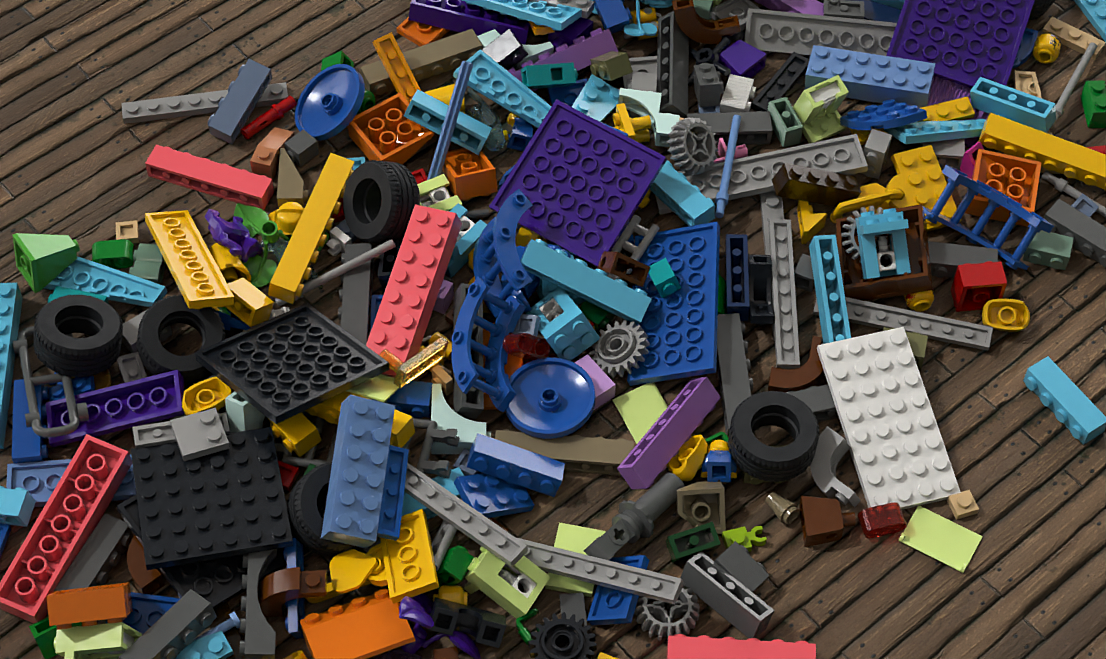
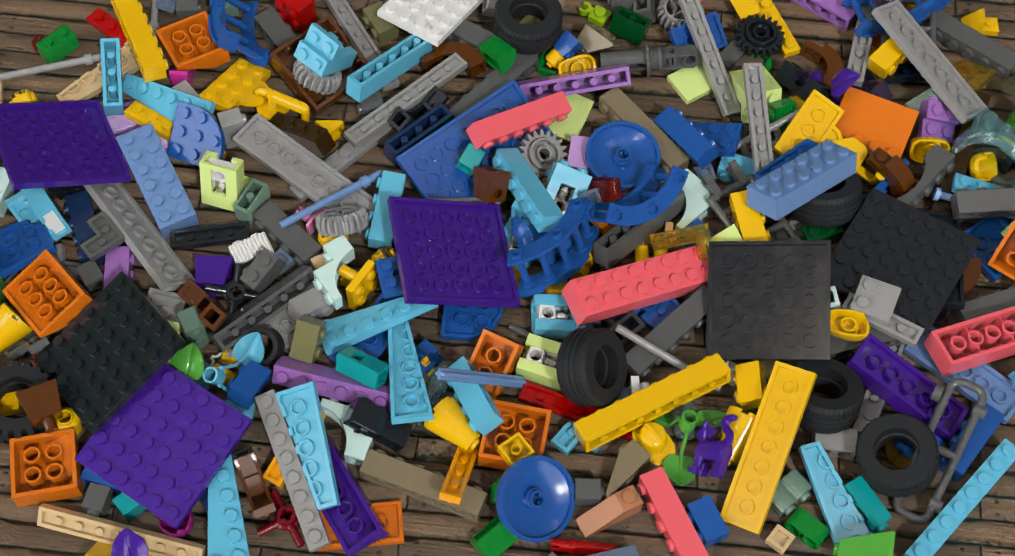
camera: 135 degrees left, 5 degrees up
none -> black tyre [248,327,285,366]
none -> coral brick [466,91,572,150]
none -> green brick [478,35,516,74]
none -> yellow piece [497,432,535,466]
none -> blue brick [685,495,730,548]

